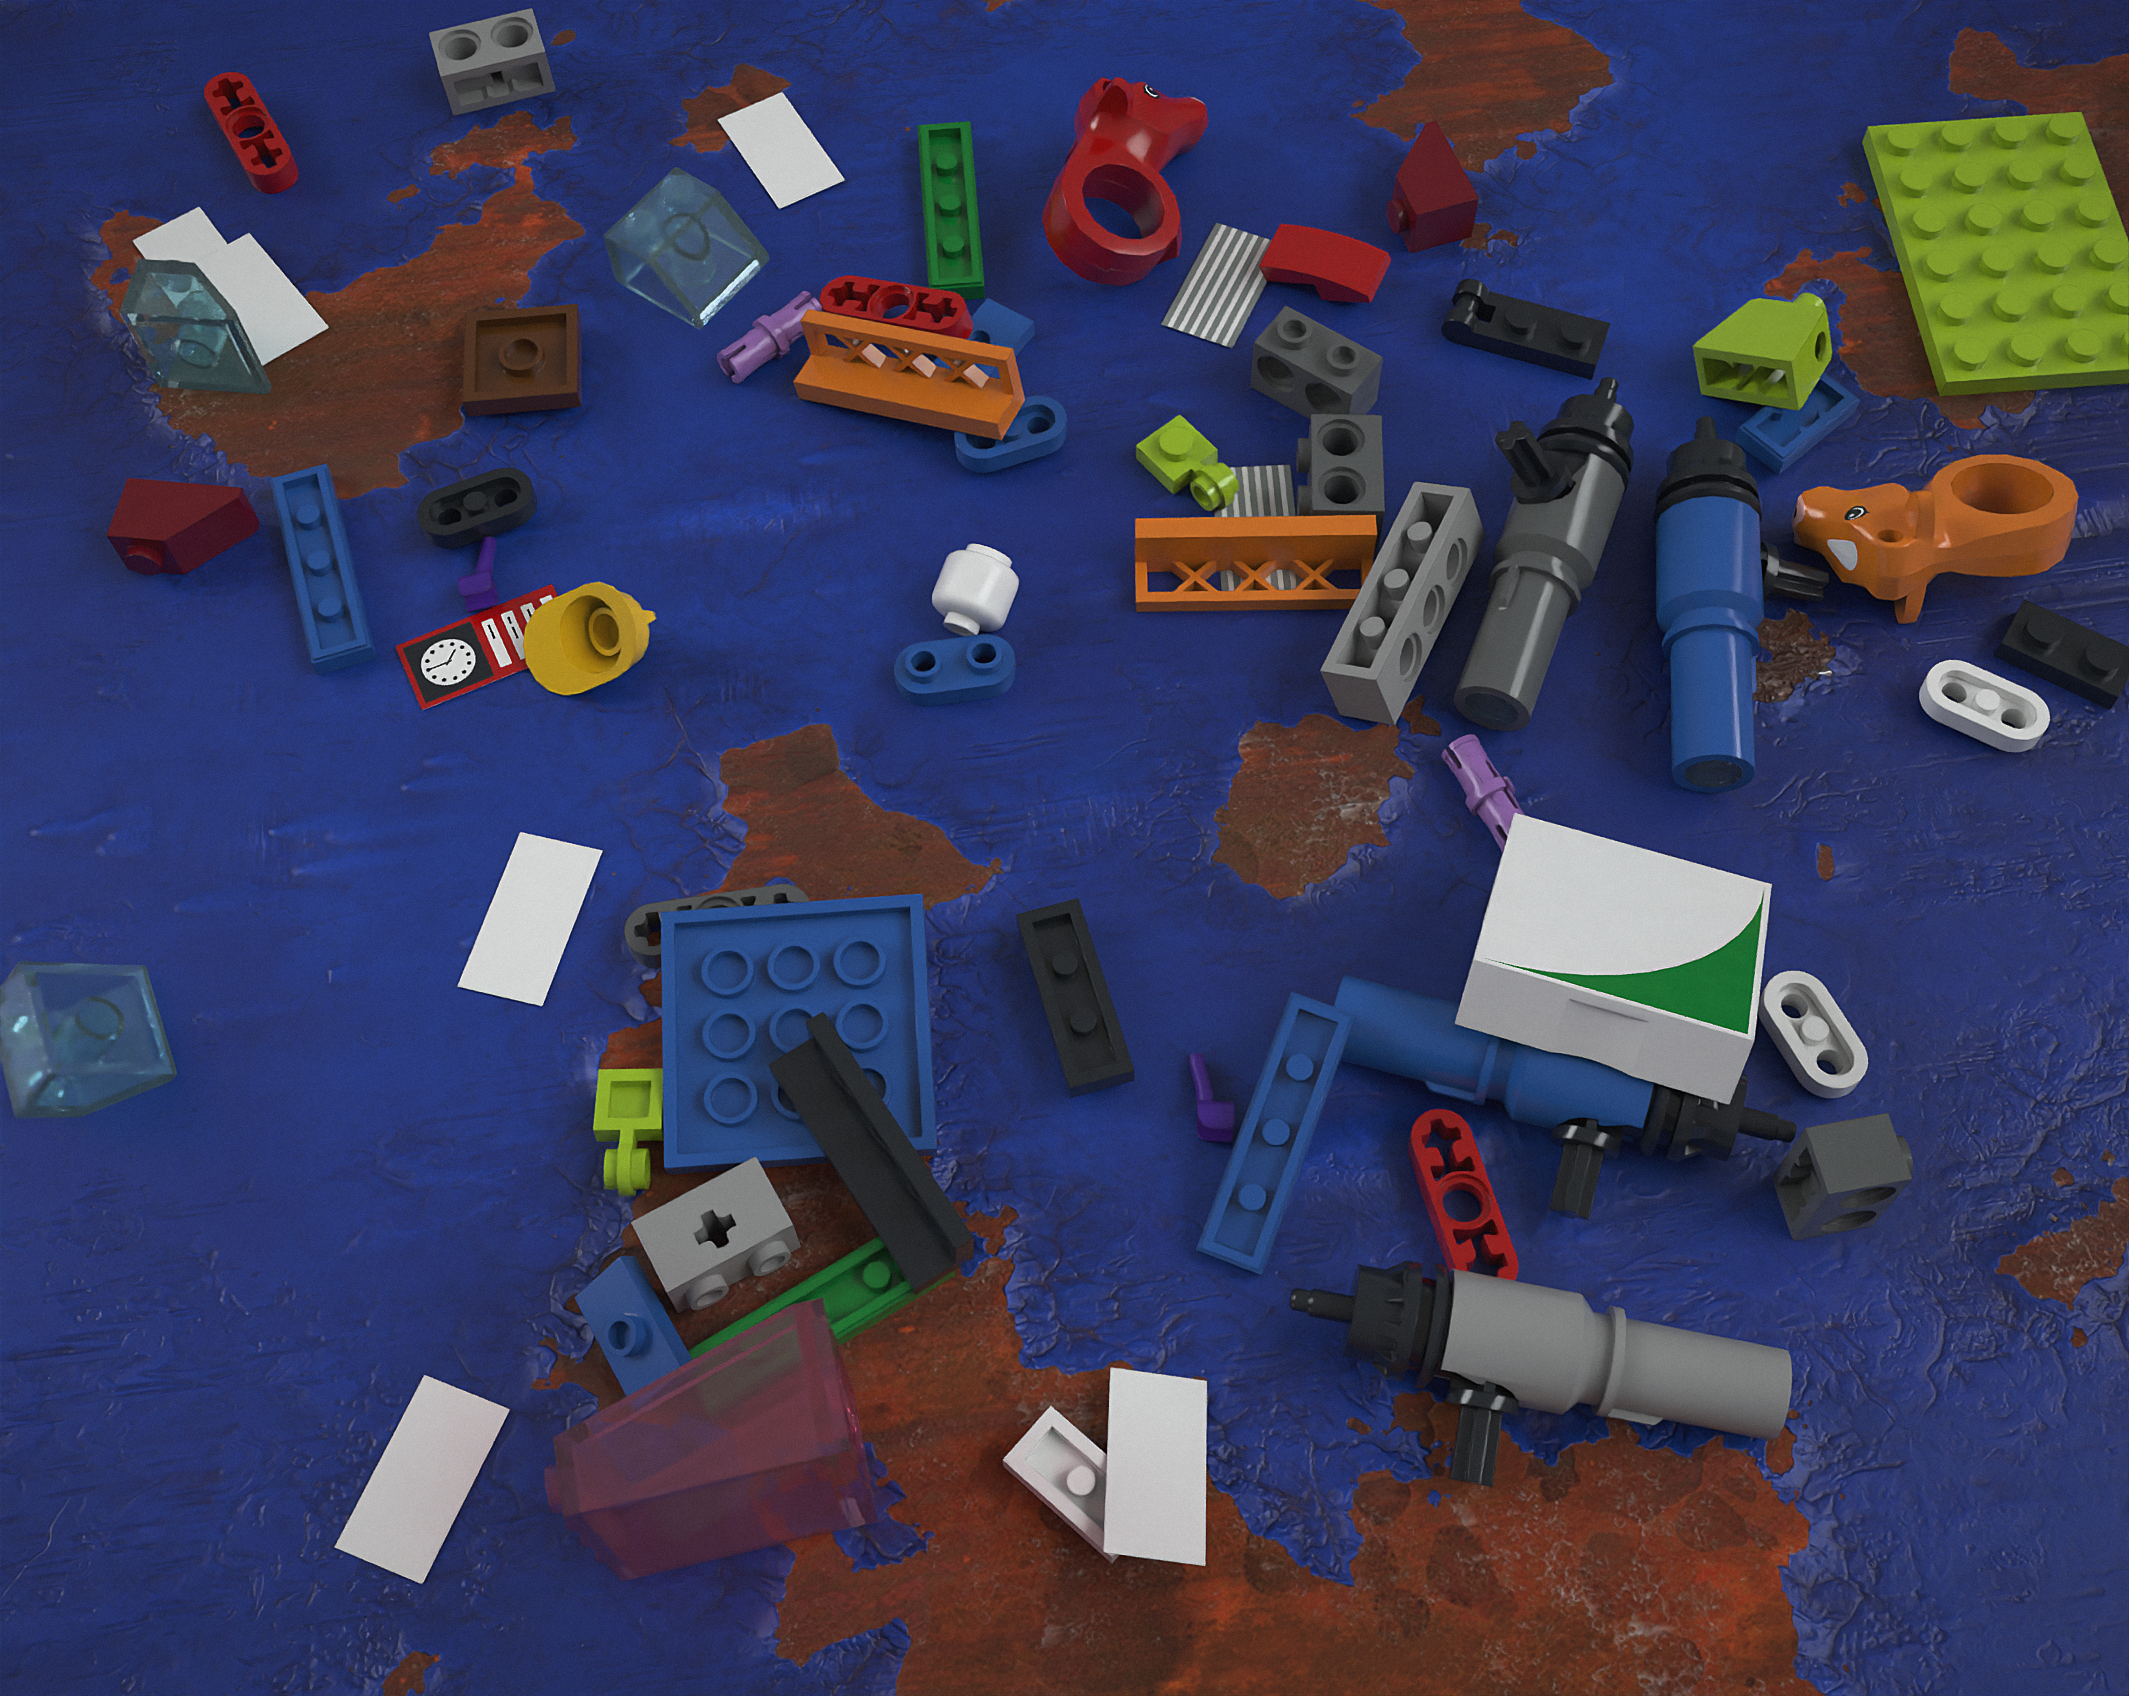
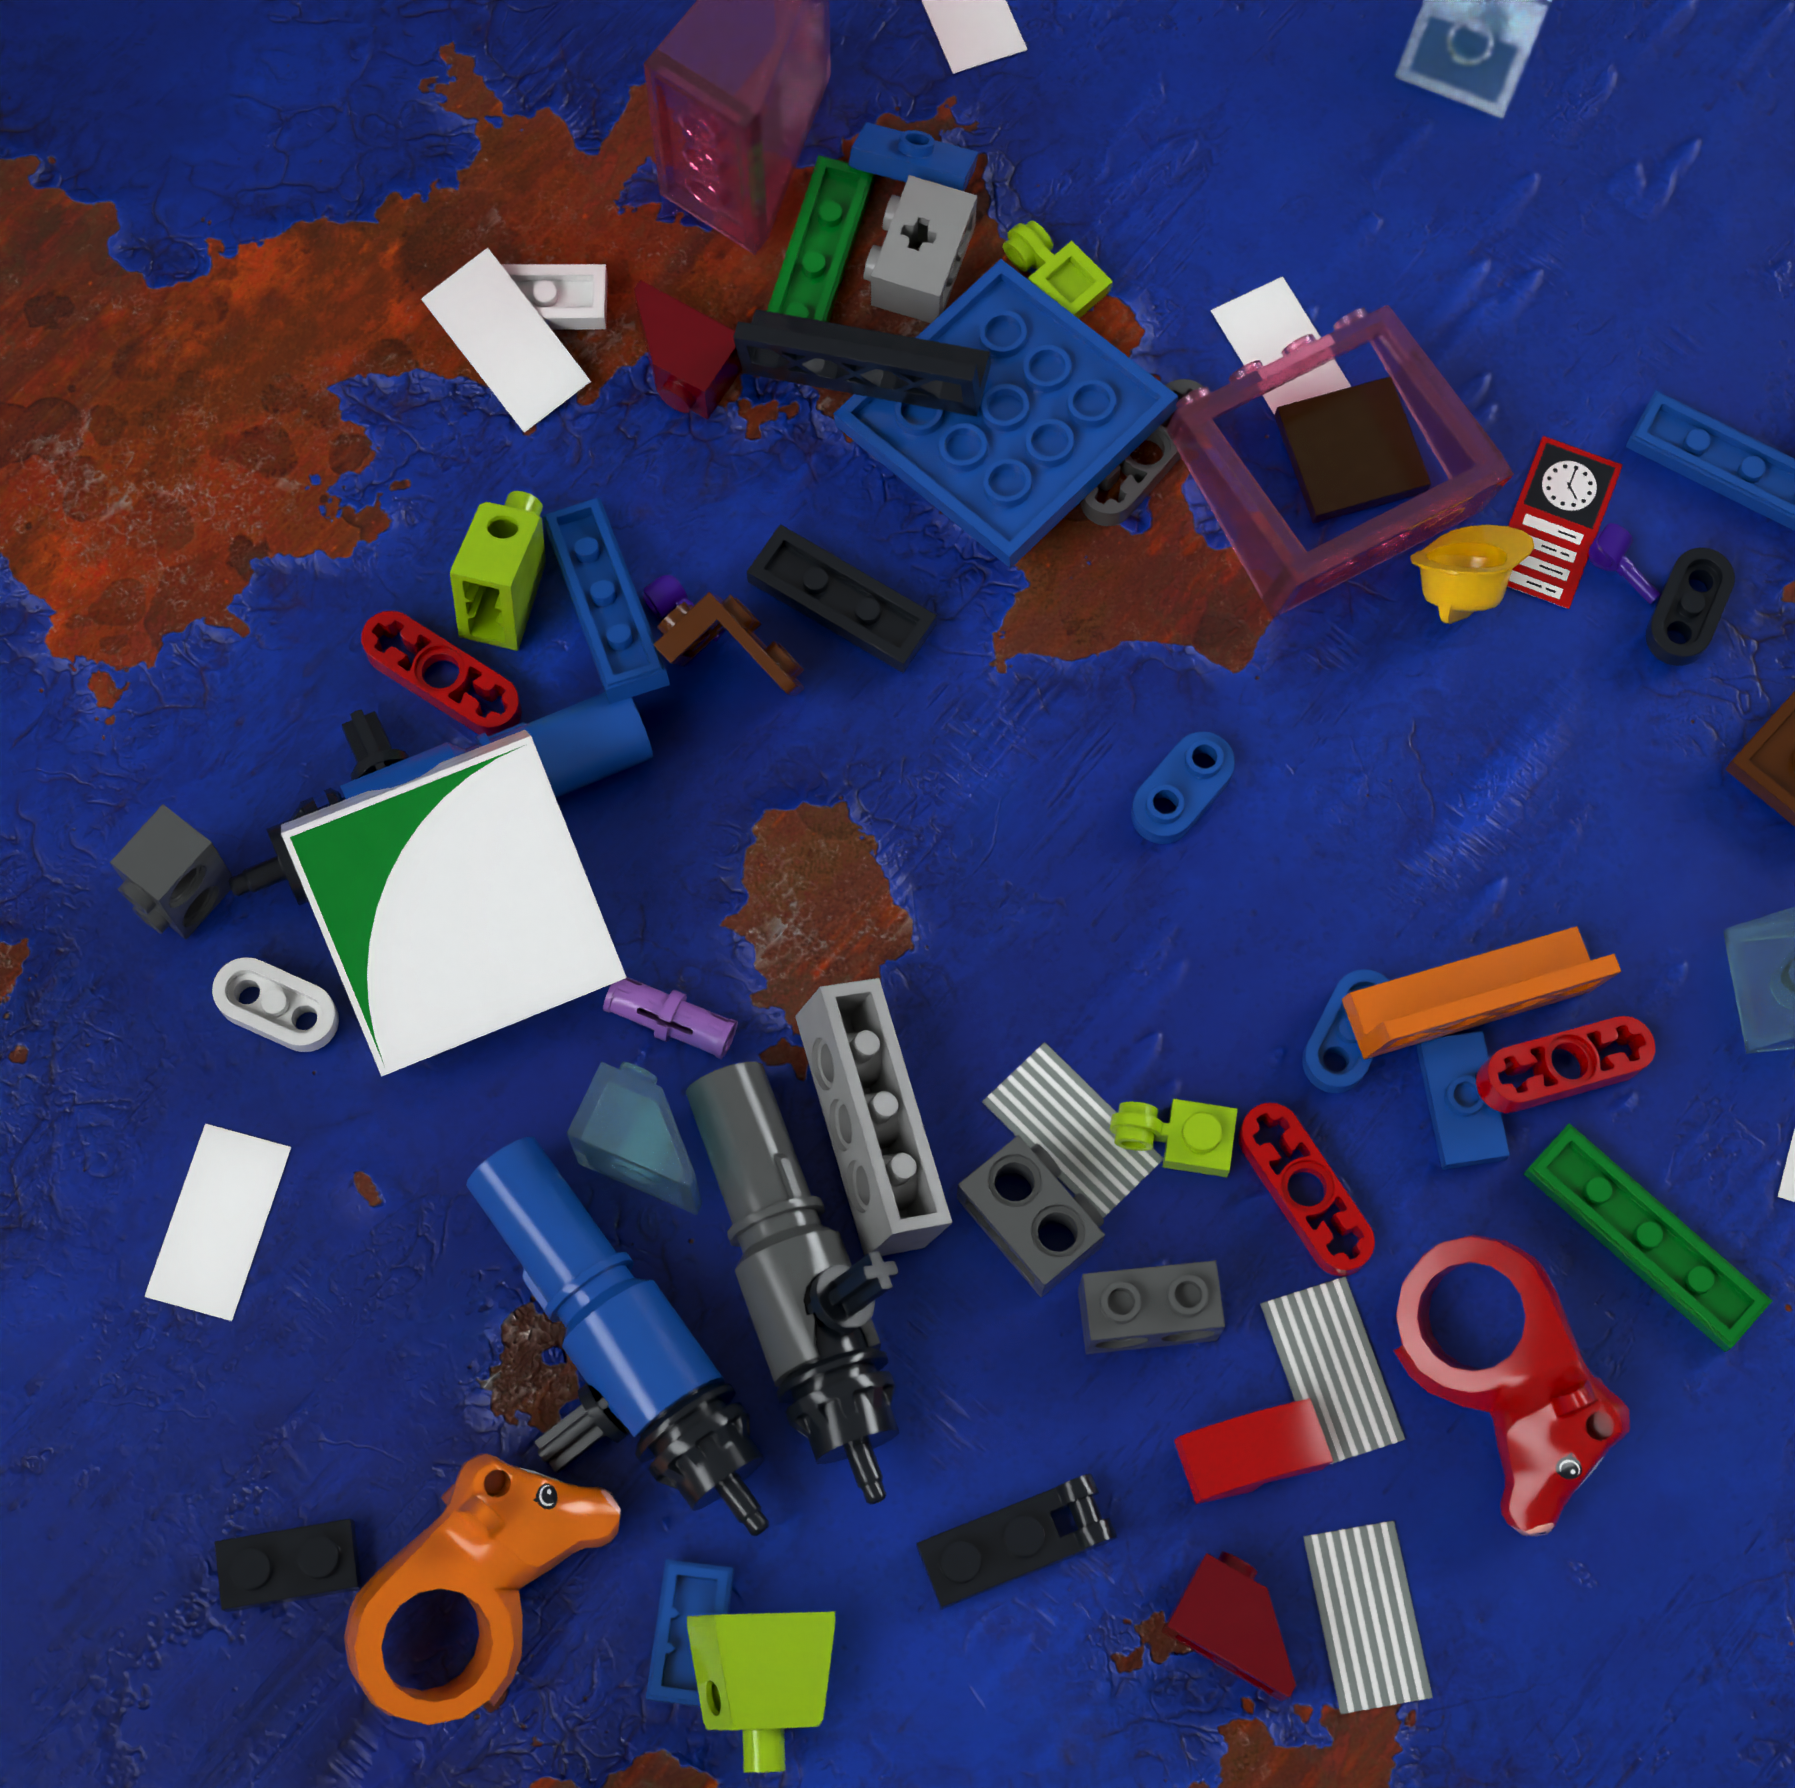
camera: 135 degrees right, 10 degrees up
medium lavender pin [717,291,824,384] -> none
white head [932,544,1019,637] -> none
orange fence [1135,515,1377,612] -> none
light grey piece [1289,1260,1792,1488] -> none
white plate [1919,660,2050,752] -> none
none -> white sticker [144,1123,291,1321]
none -> lime torso [450,491,546,651]
none -> clear light blue slope [567,1062,702,1215]
none -> dark red slope [634,280,742,419]
none -> reddish brown bracket [653,592,805,697]
none -> clear pink windscreen [1166,305,1514,618]
none -> red beam [1239,1103,1375,1276]
none -> dark brown tile [1274,376,1431,524]
none -> light grey sticker [1303,1521,1433,1714]

